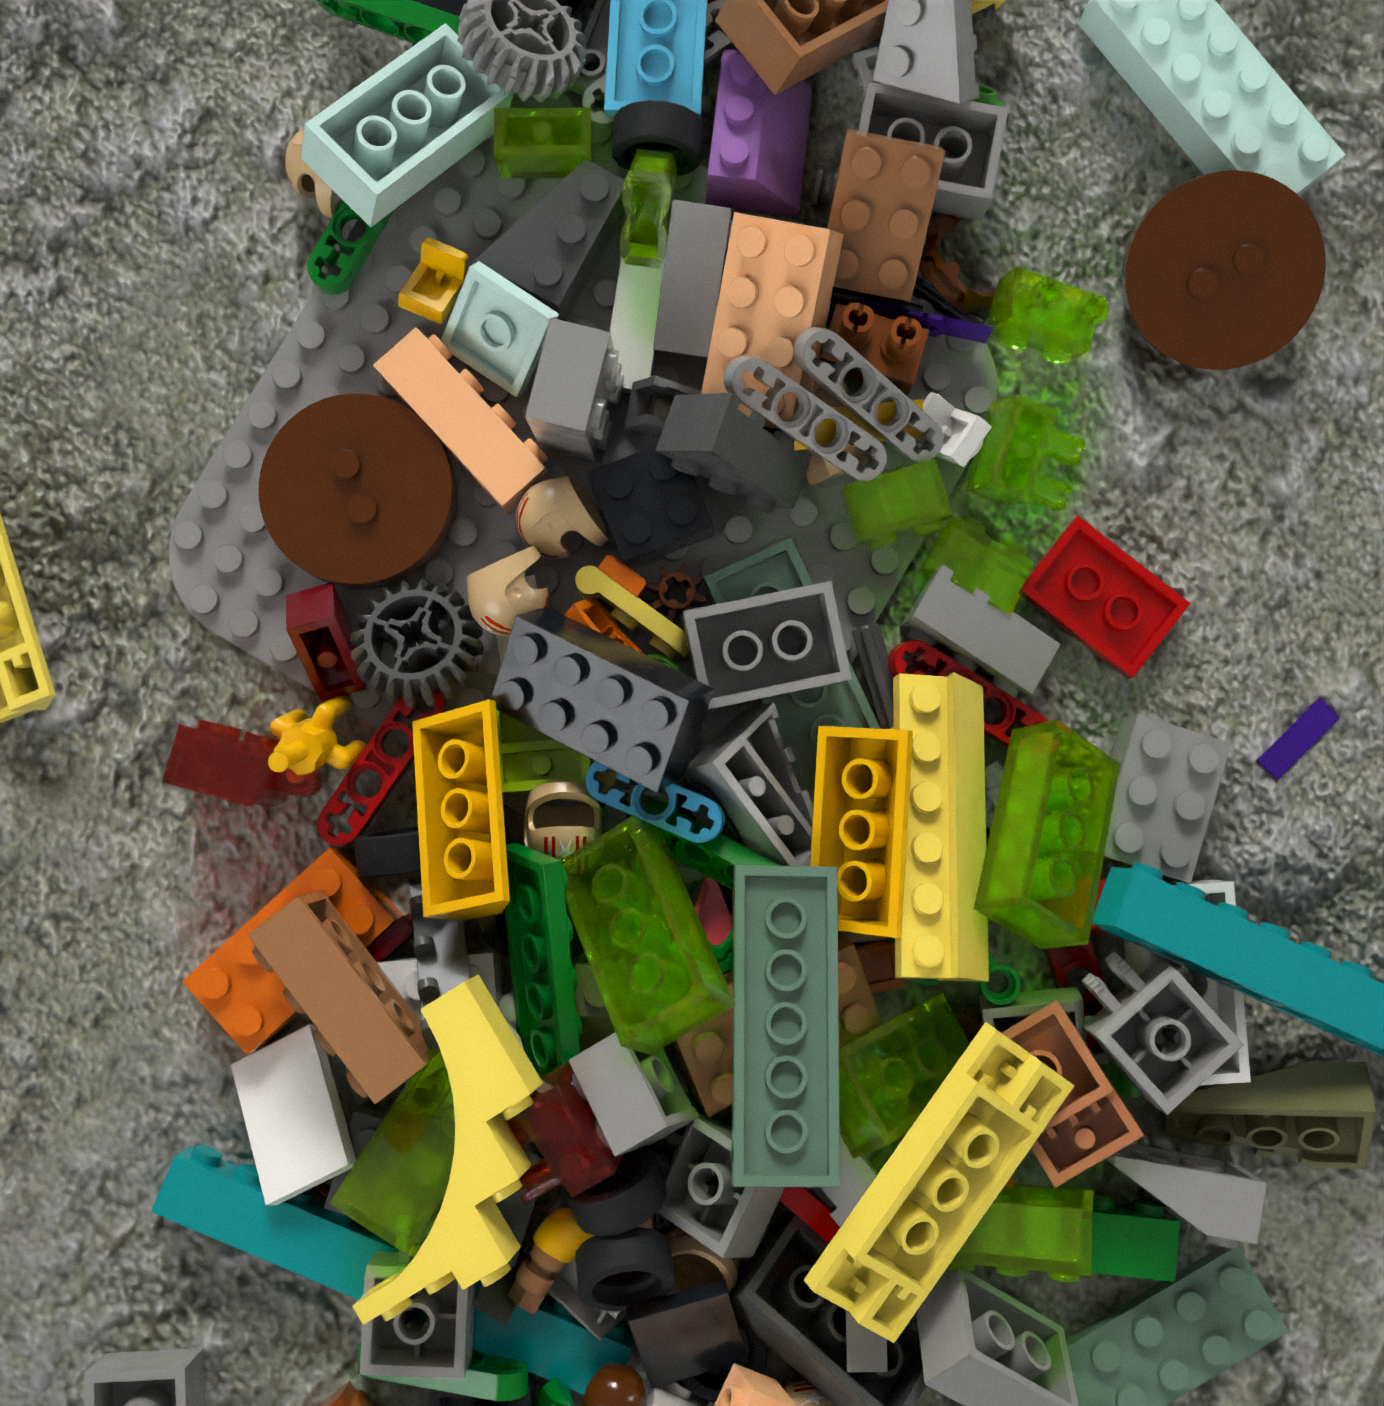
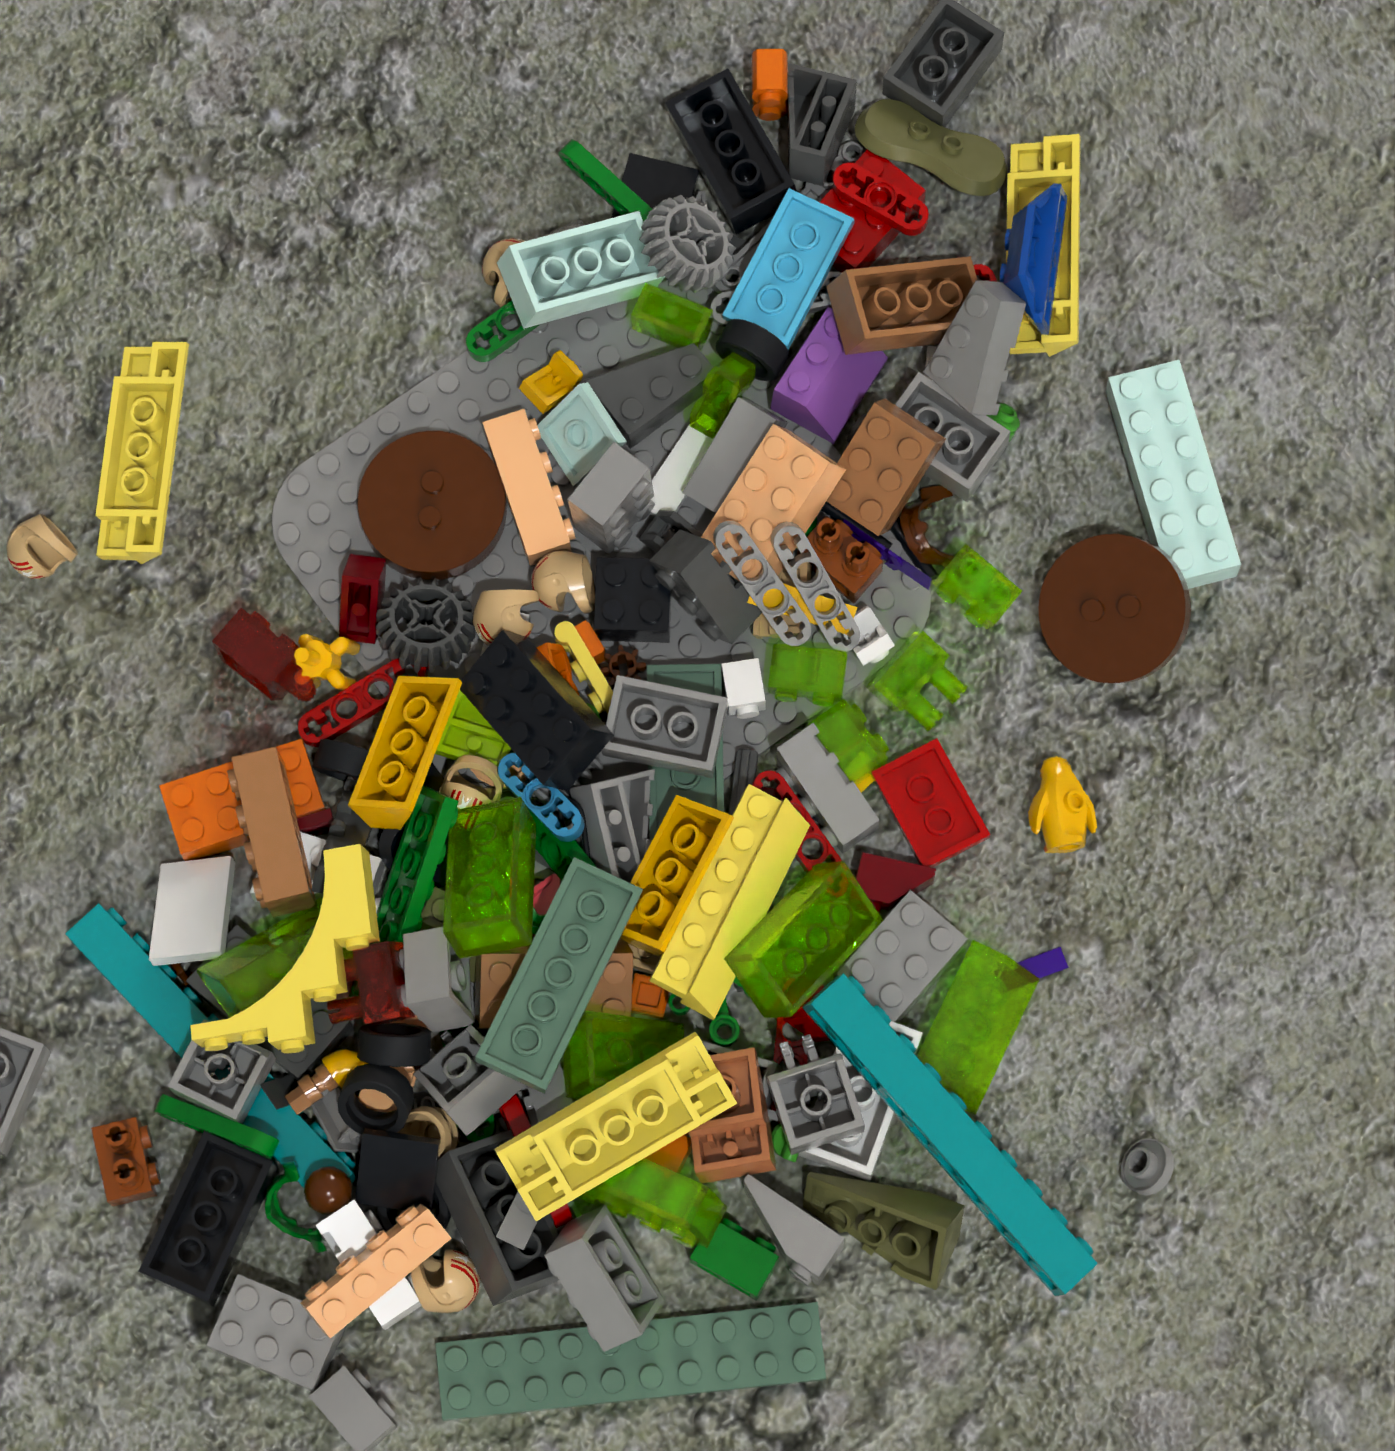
camera: 30 degrees right, 10 degrees down
none -> white brick [721,658,766,719]
none -> dark red slope [852,852,936,914]
none -> clear neon green slope [917,940,1040,1115]
none -> yellow animal [1028,756,1097,853]

